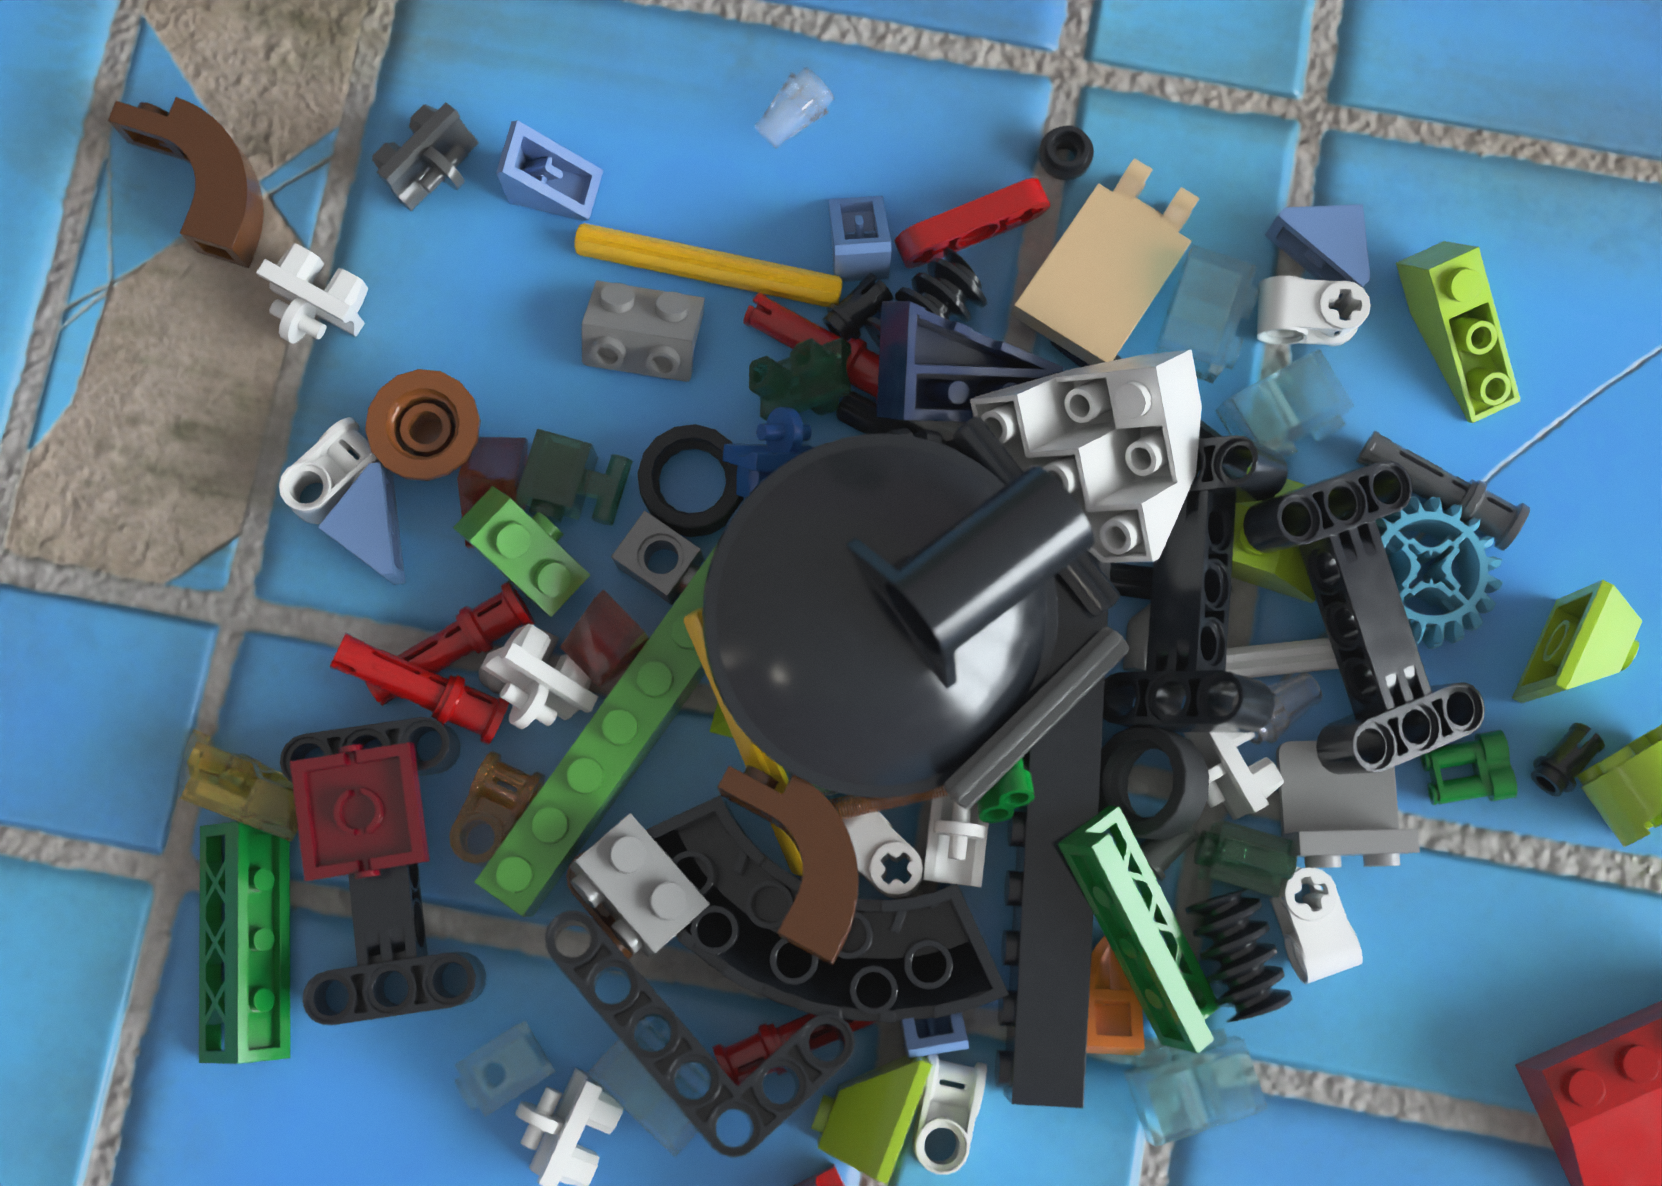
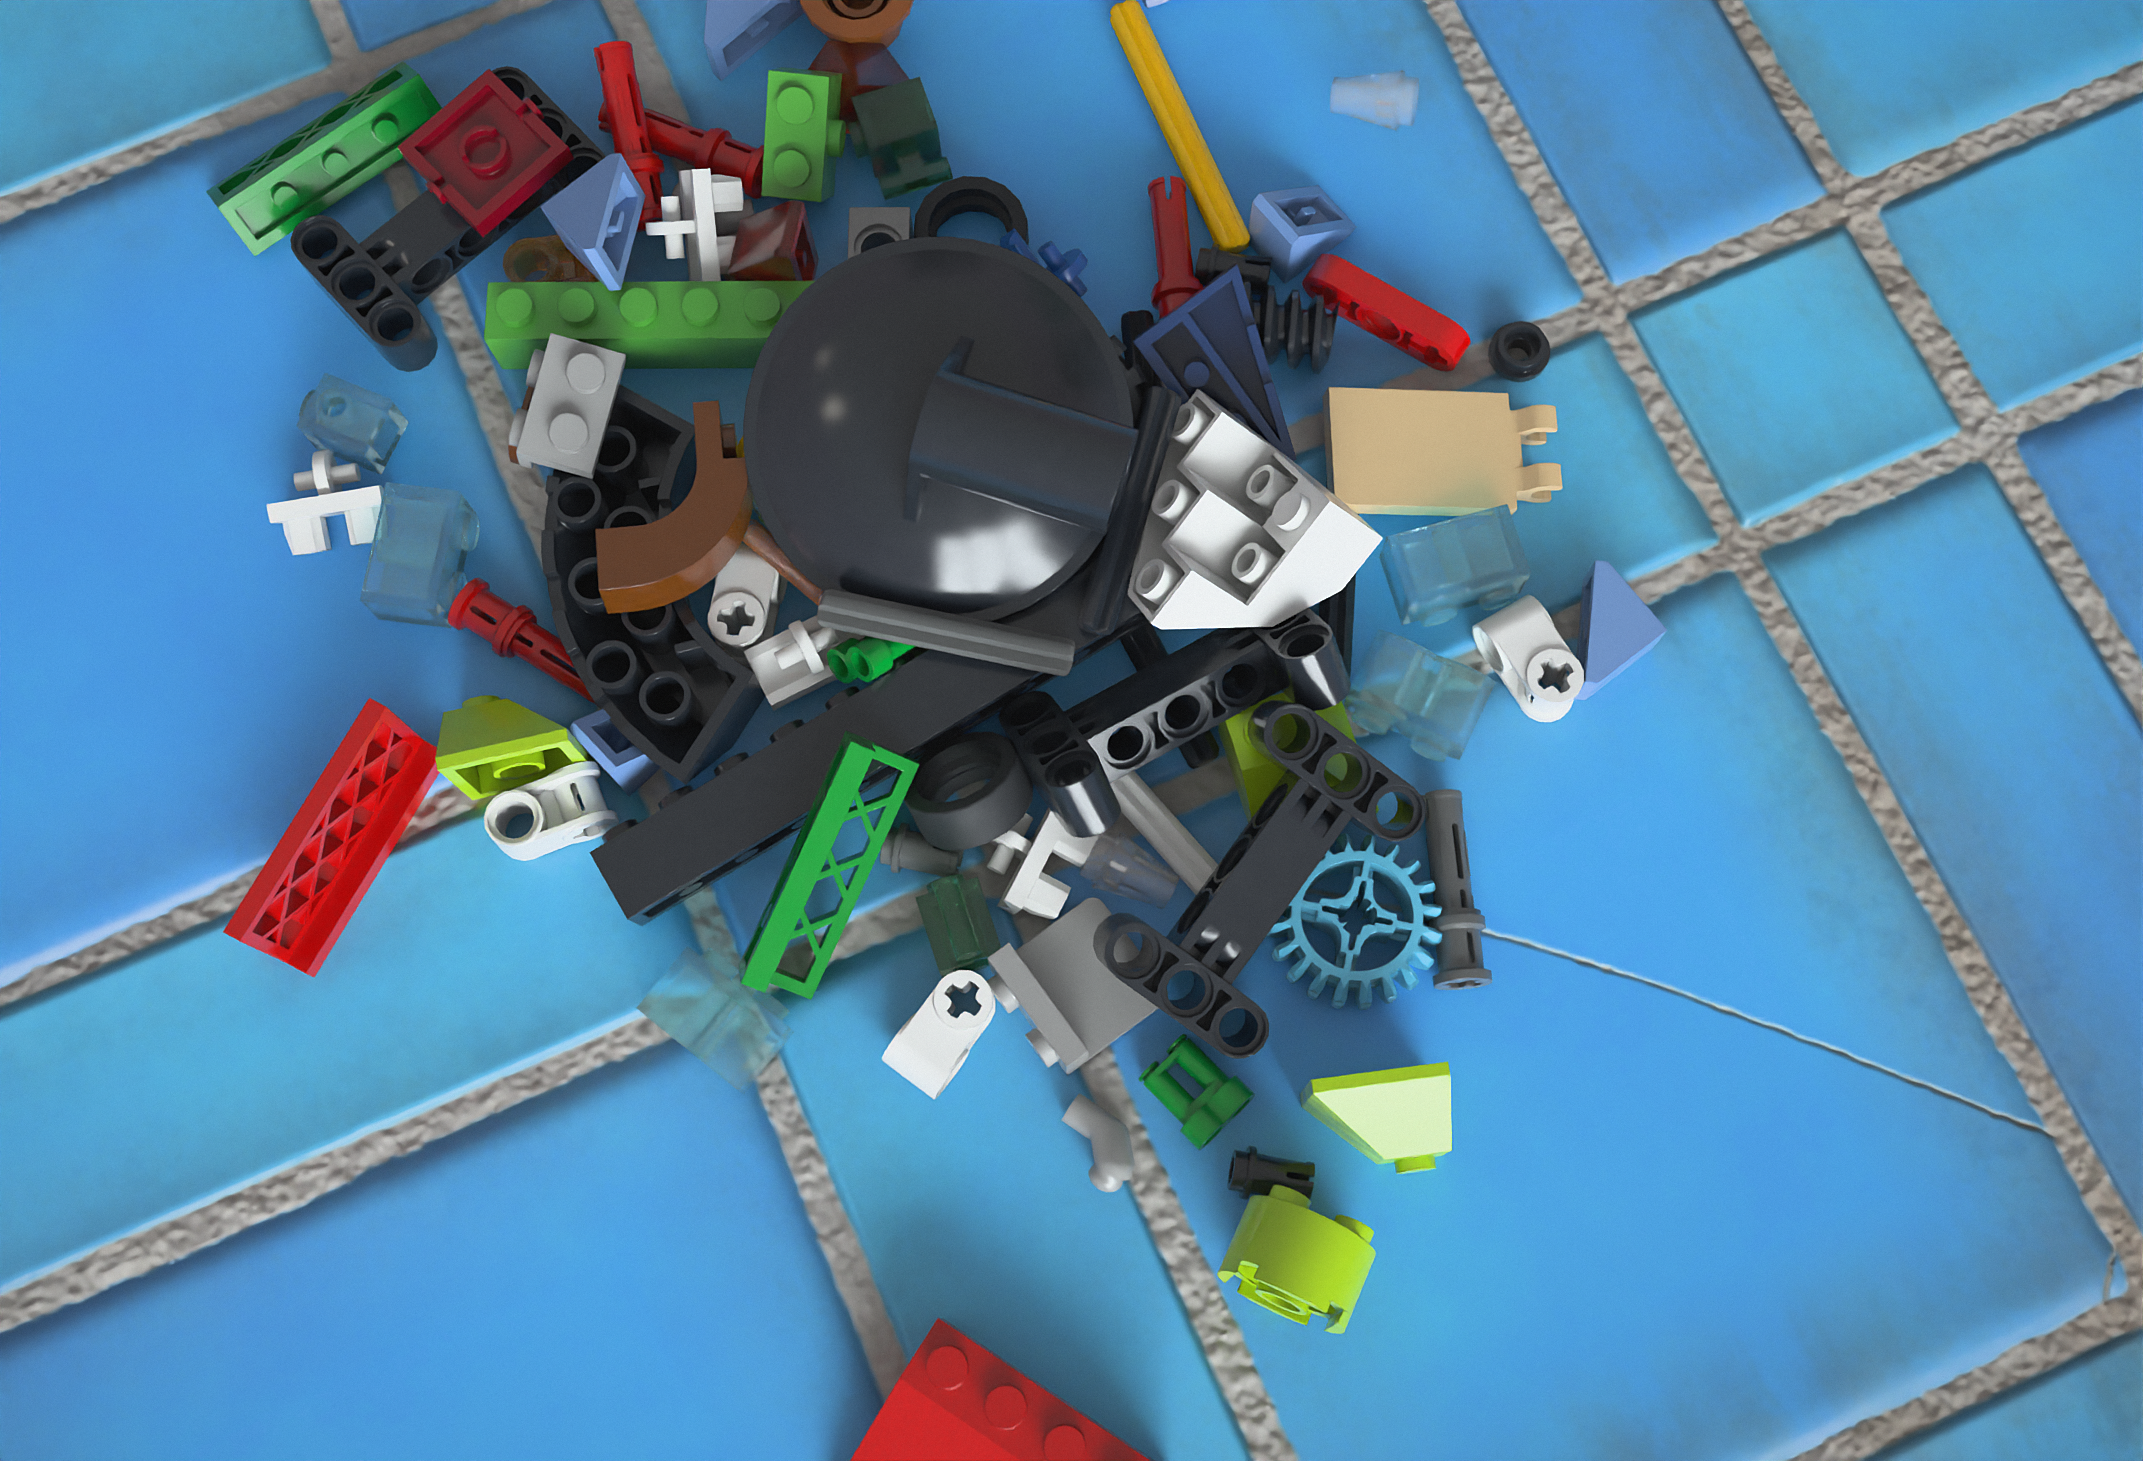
camera: 60 degrees right, 5 degrees down
clear yellow slope [179,729,298,842] -> none
black beam [545,910,855,1157] -> none
light grey bracket [581,280,705,382] -> none
clear green hips [749,338,851,421] -> none
orange plate [1086,935,1145,1056] -> none
black piece [1185,889,1293,1022] -> none
lime slope [1396,241,1521,423] -> none
none -> medium blue slope [540,153,646,291]
none -> light grey arm [1061,1093,1135,1192]

